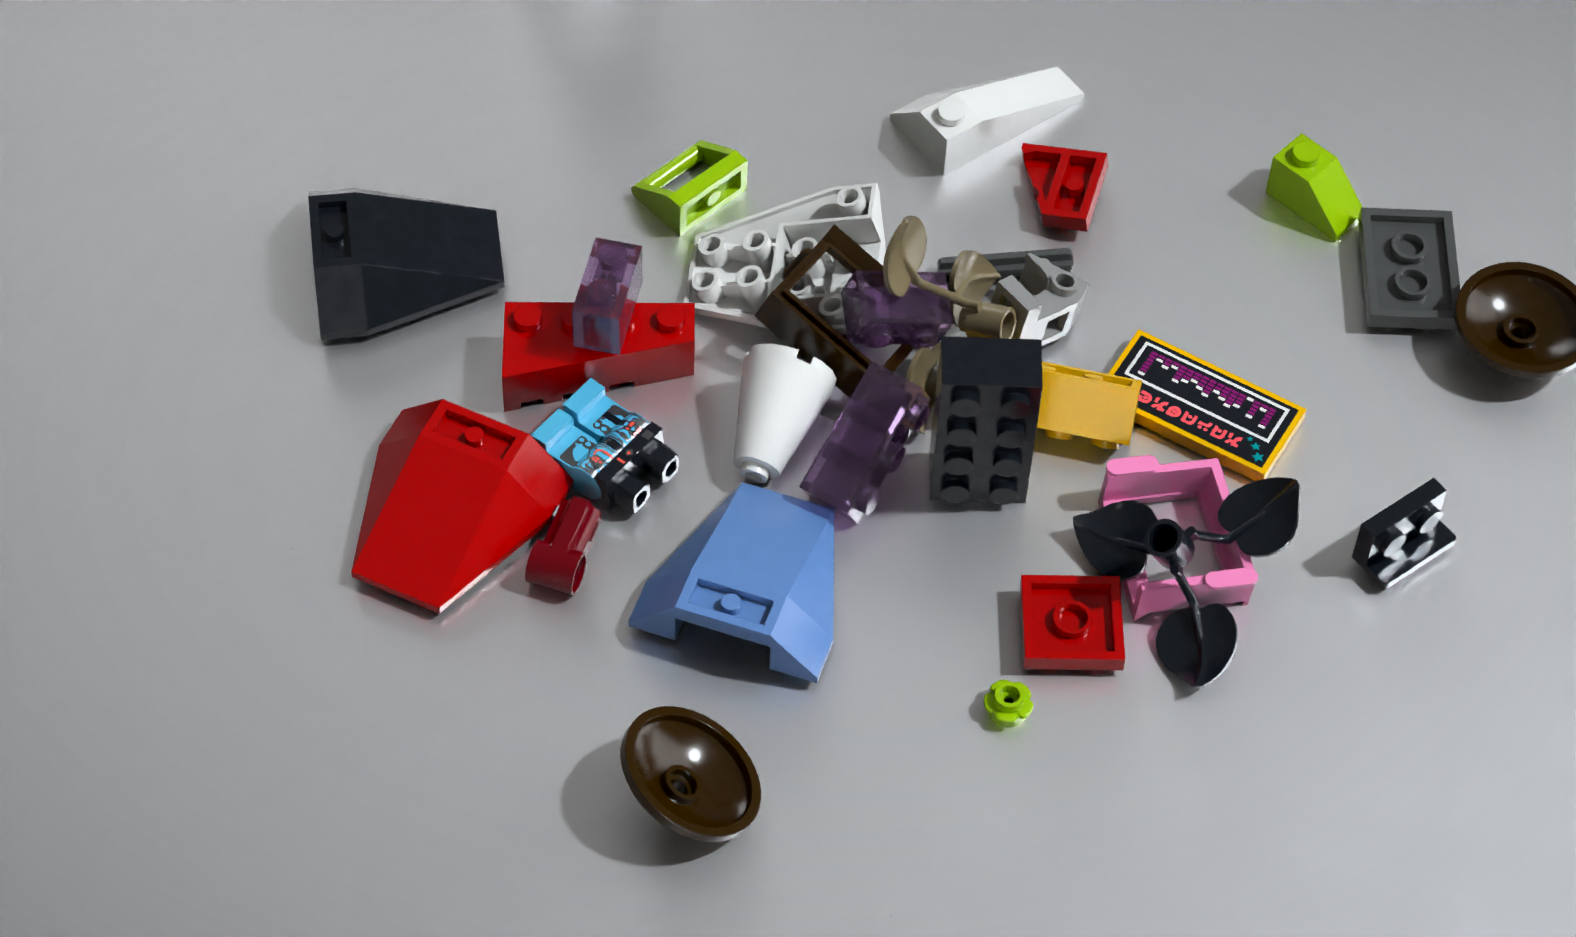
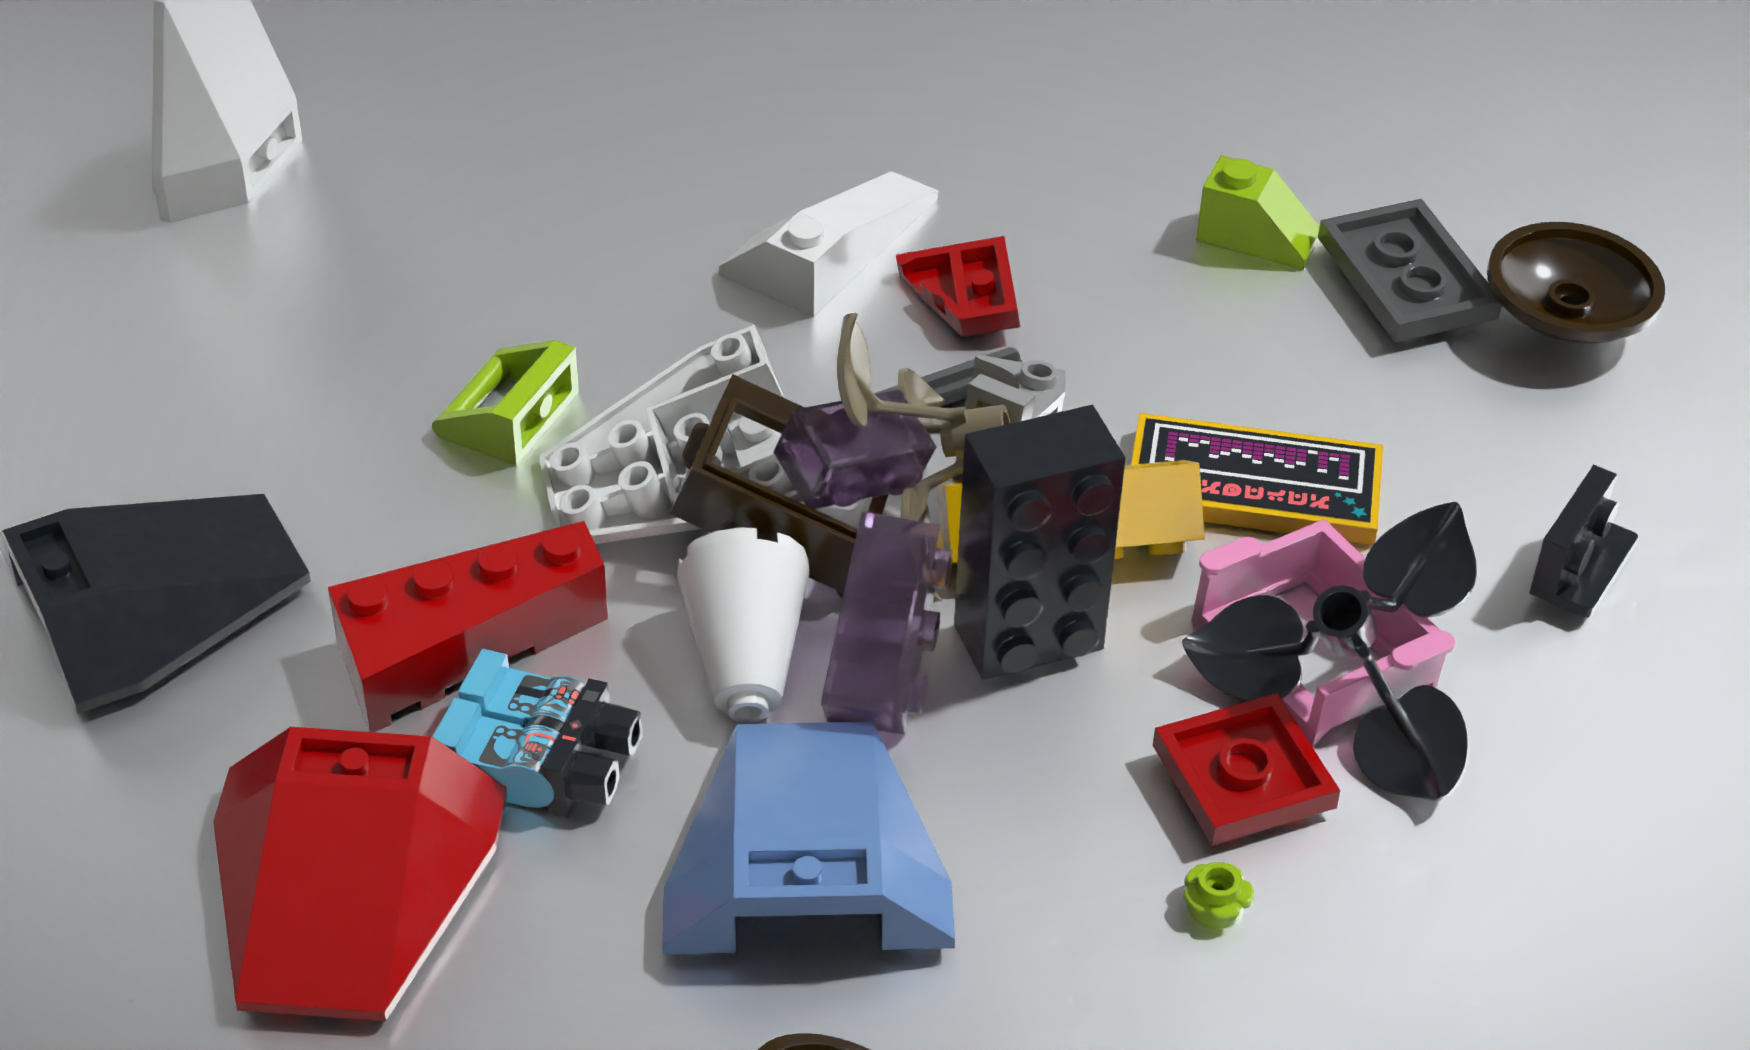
camera: 20 degrees left, 10 degrees down
dark red piece [525,496,602,595] -> none
clear purple brick [572,237,643,355] -> none

